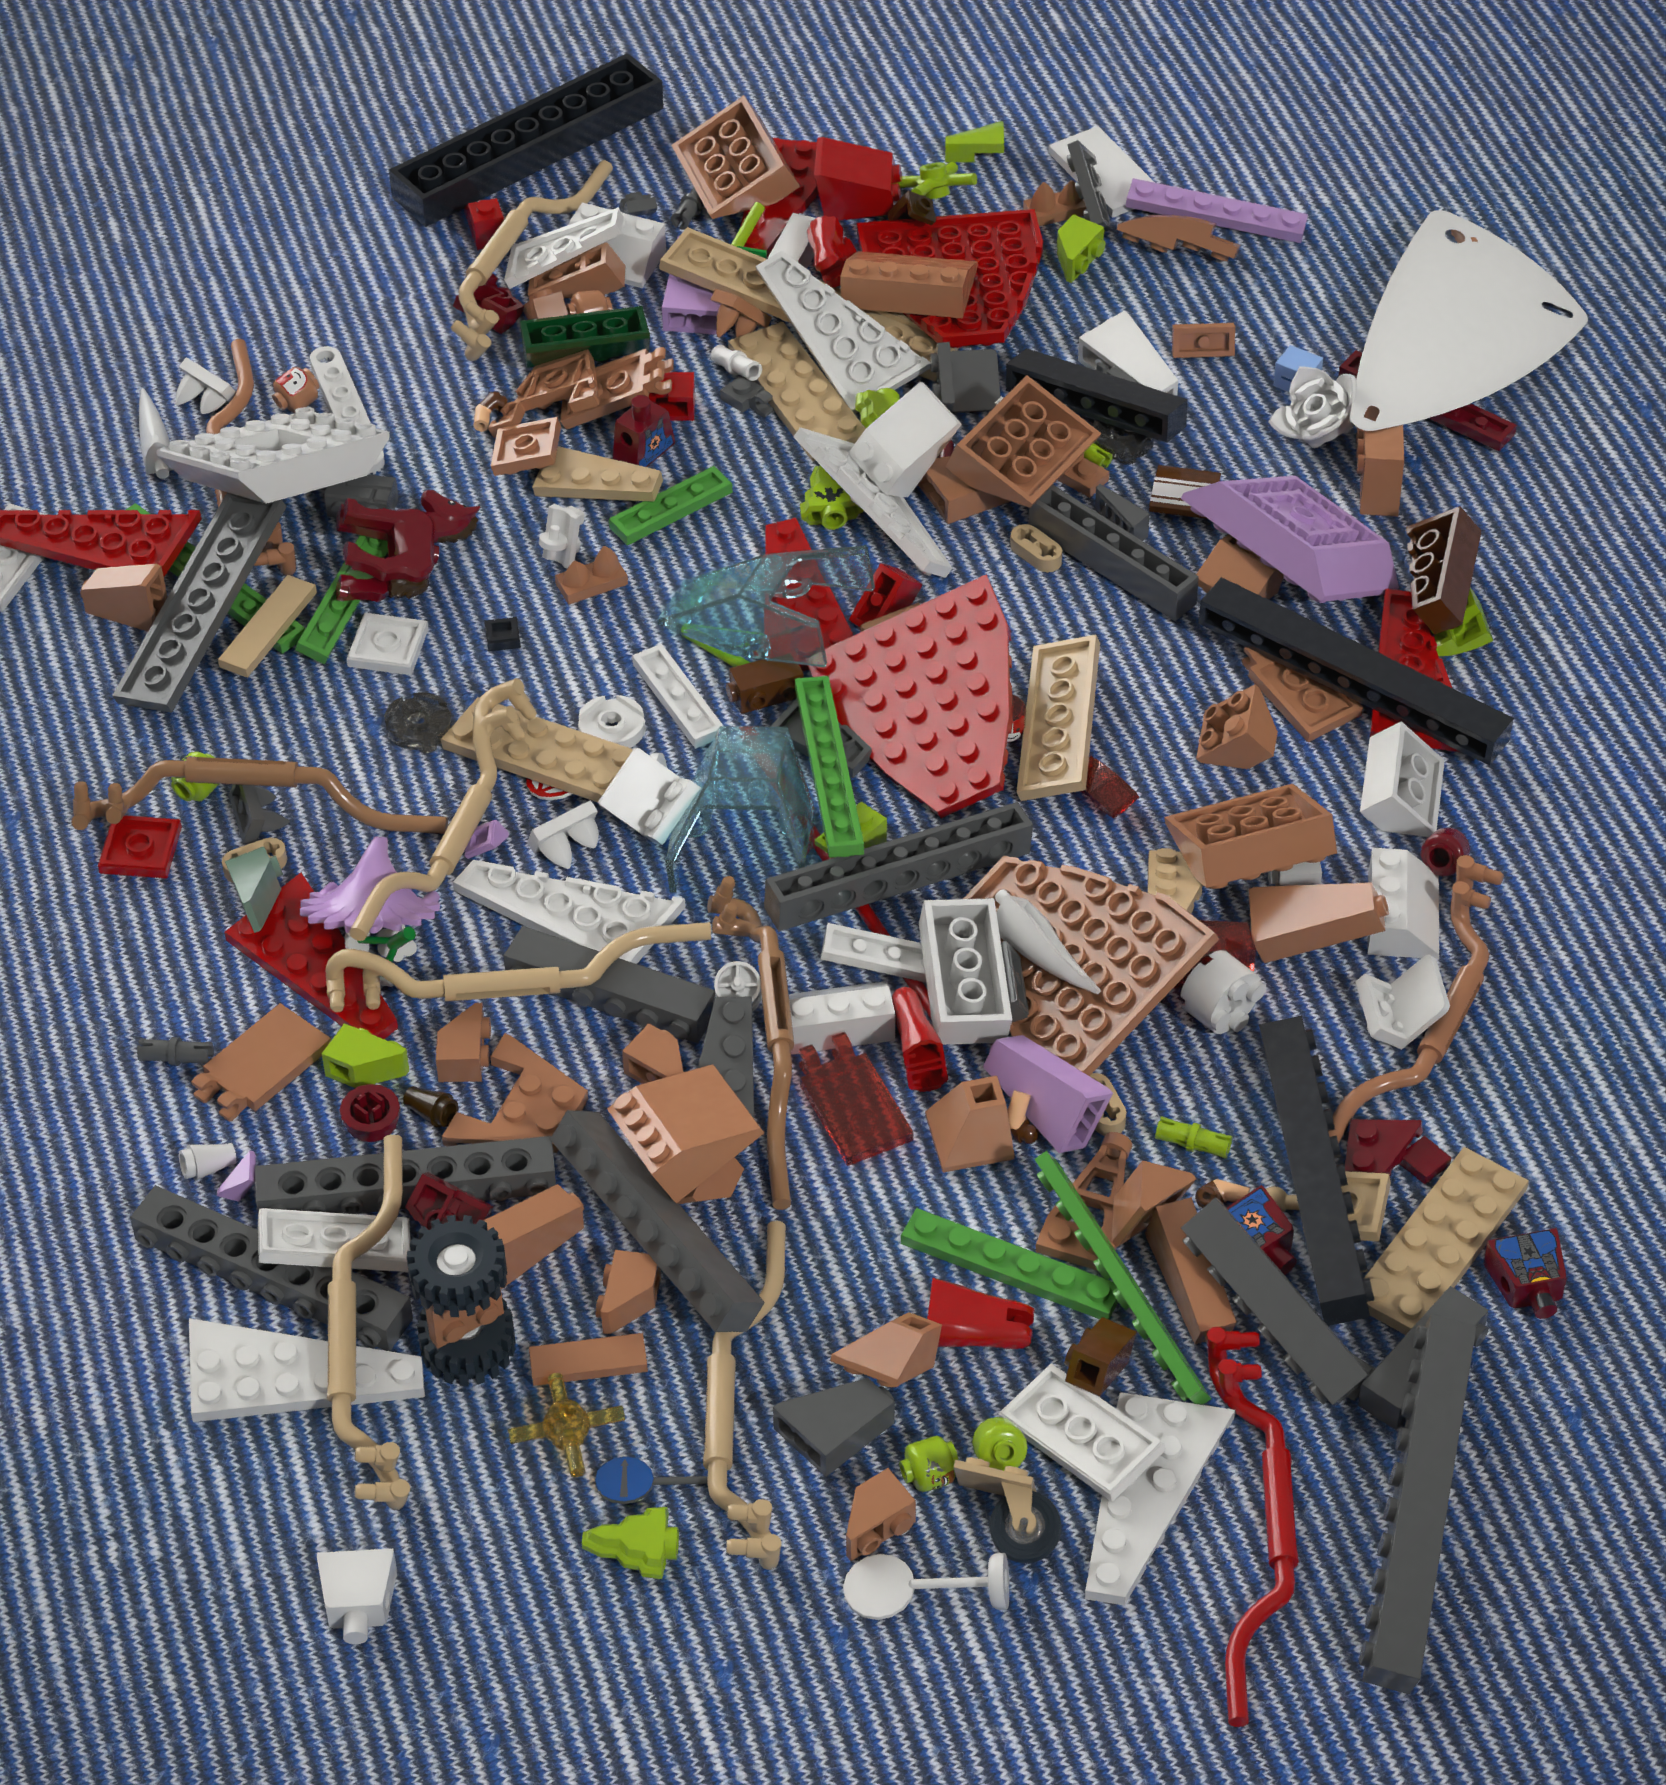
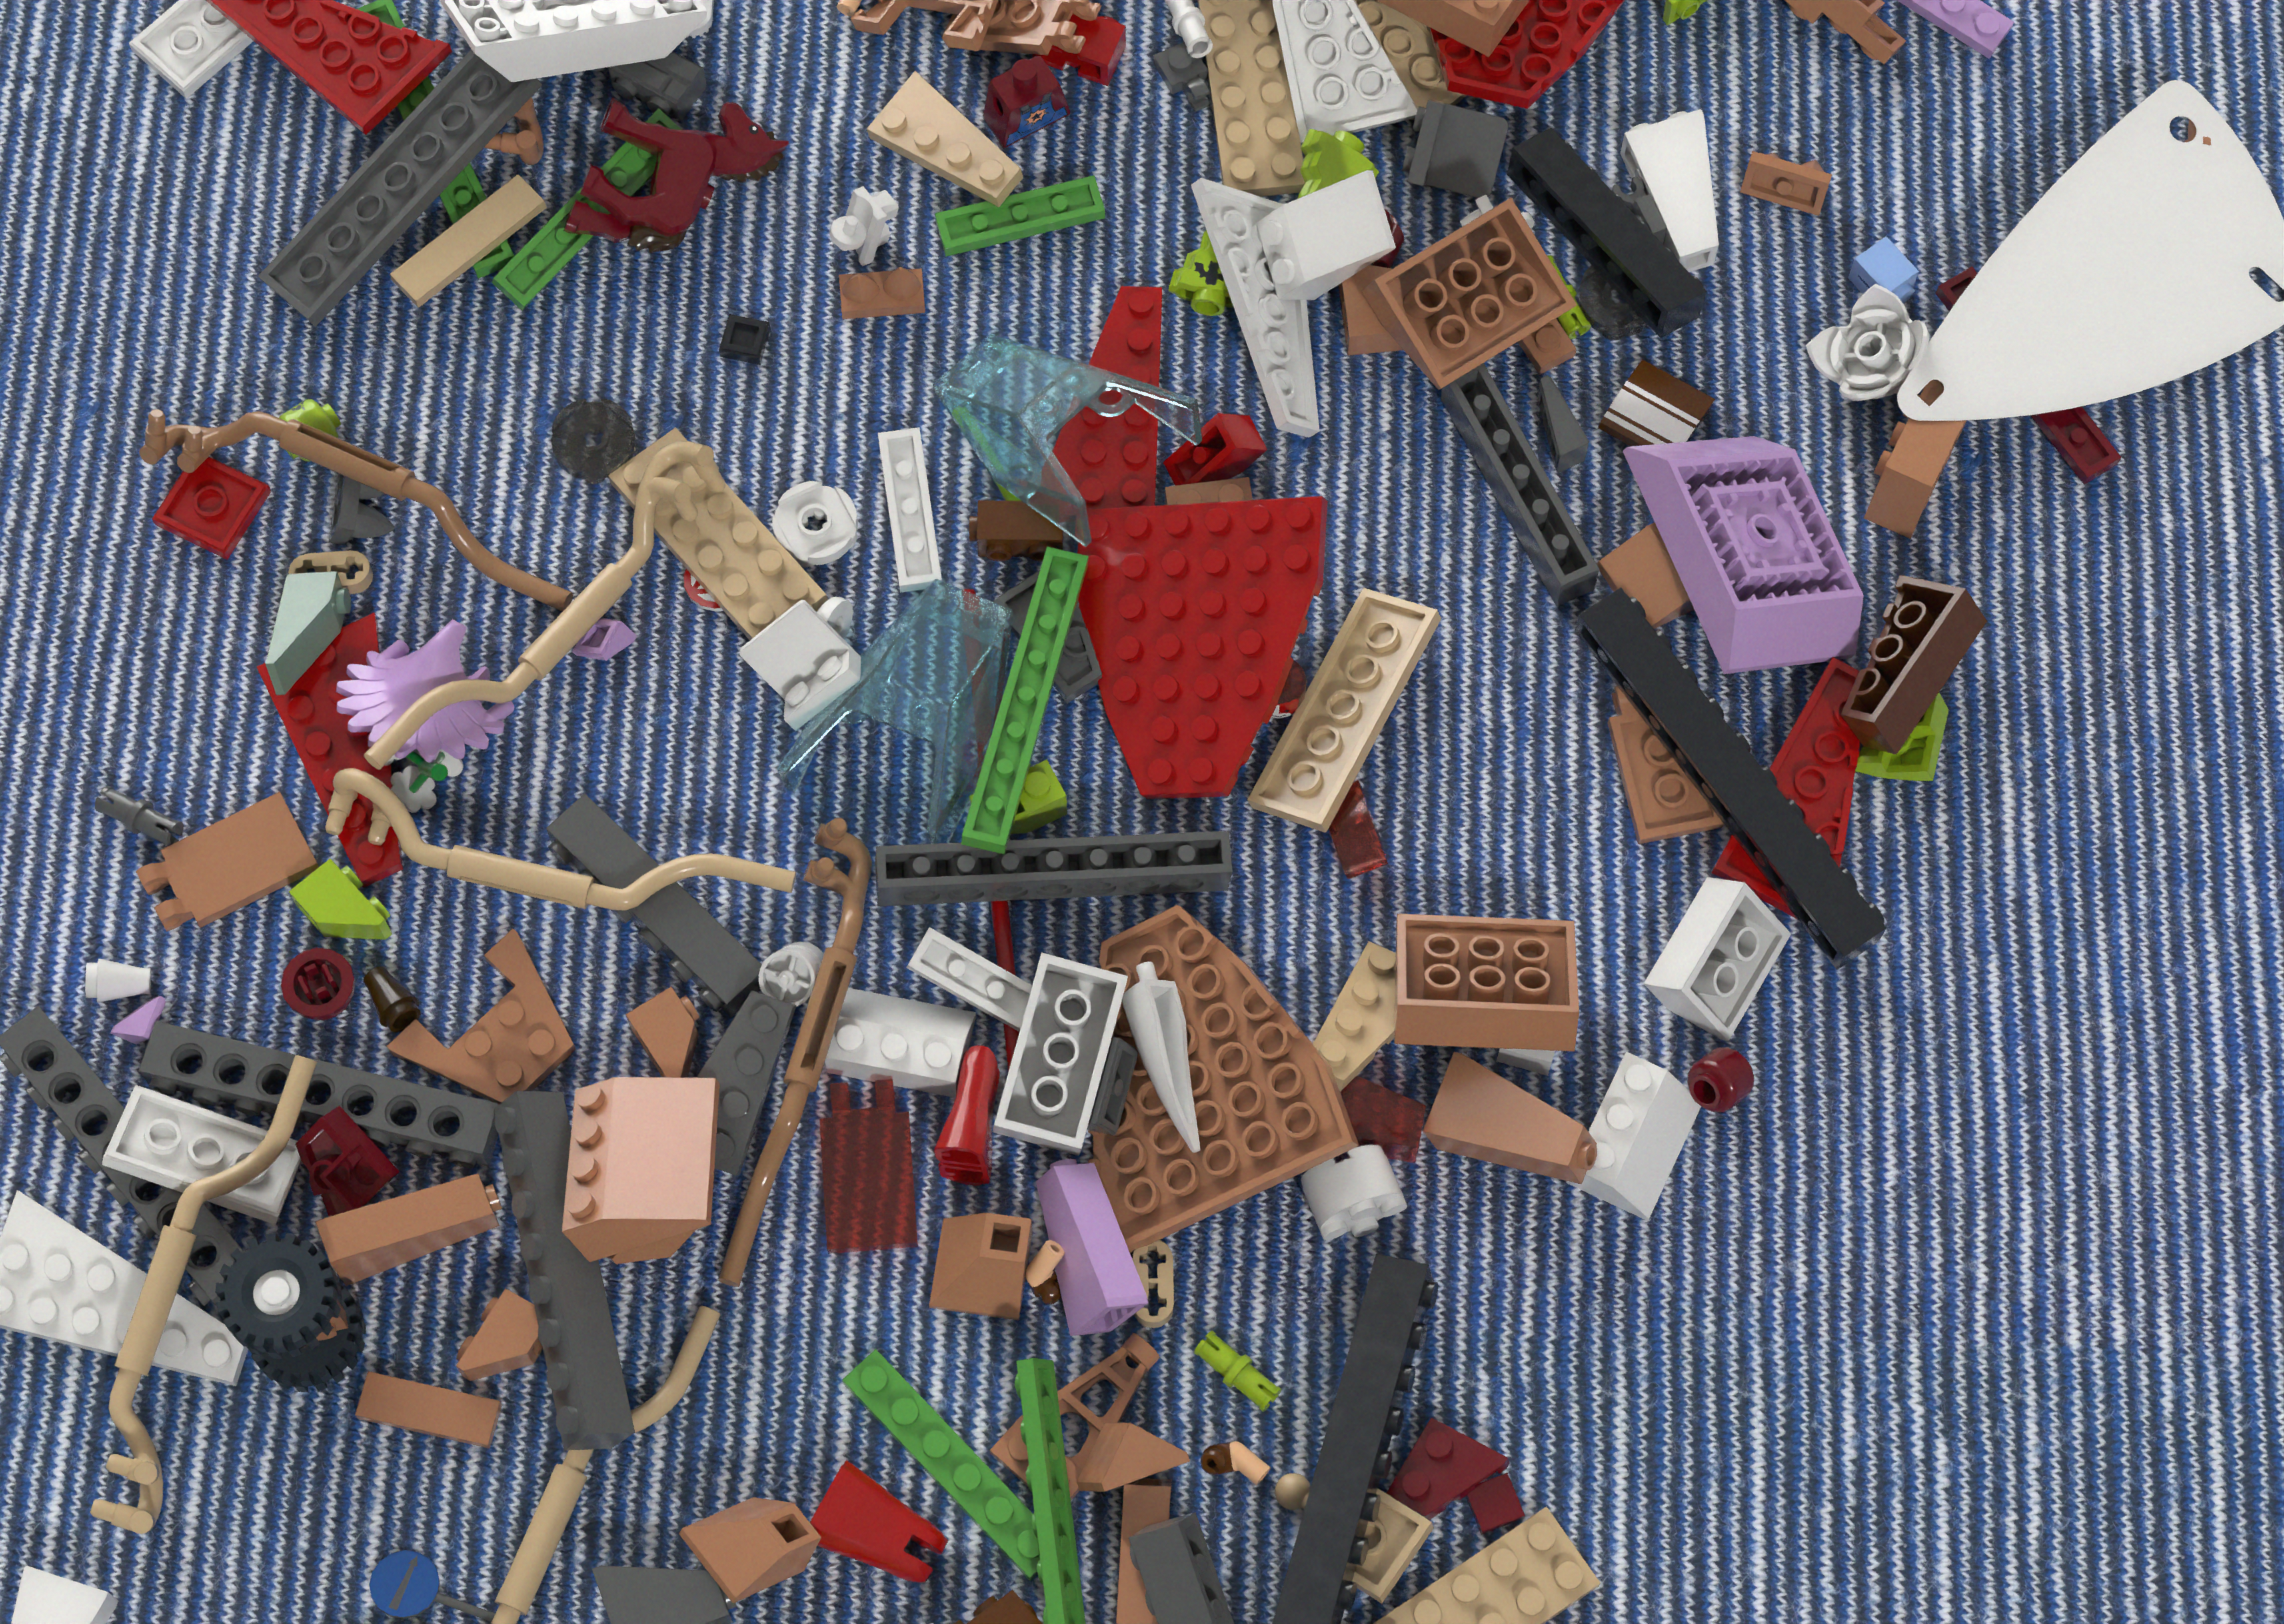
camera: 20 degrees right, 20 degrees up
nougat slope [80,564,168,632] -> none
white tile [347,613,428,675] -> none
nougat slope [436,1003,491,1082] -> none
white wing [453,860,685,964] -> none
nougat plate [491,417,561,476] -> none
clear yellow bar [507,1373,625,1478] -> none
white tile [527,800,599,869] -> none
tan beam [1010,524,1062,573] -> none
nougat slope [1196,684,1278,769] -> none
torso [1227,1185,1297,1275] -> none
nougat piece [1328,855,1504,1143] -> none
white bracket [1355,954,1450,1050] -> none

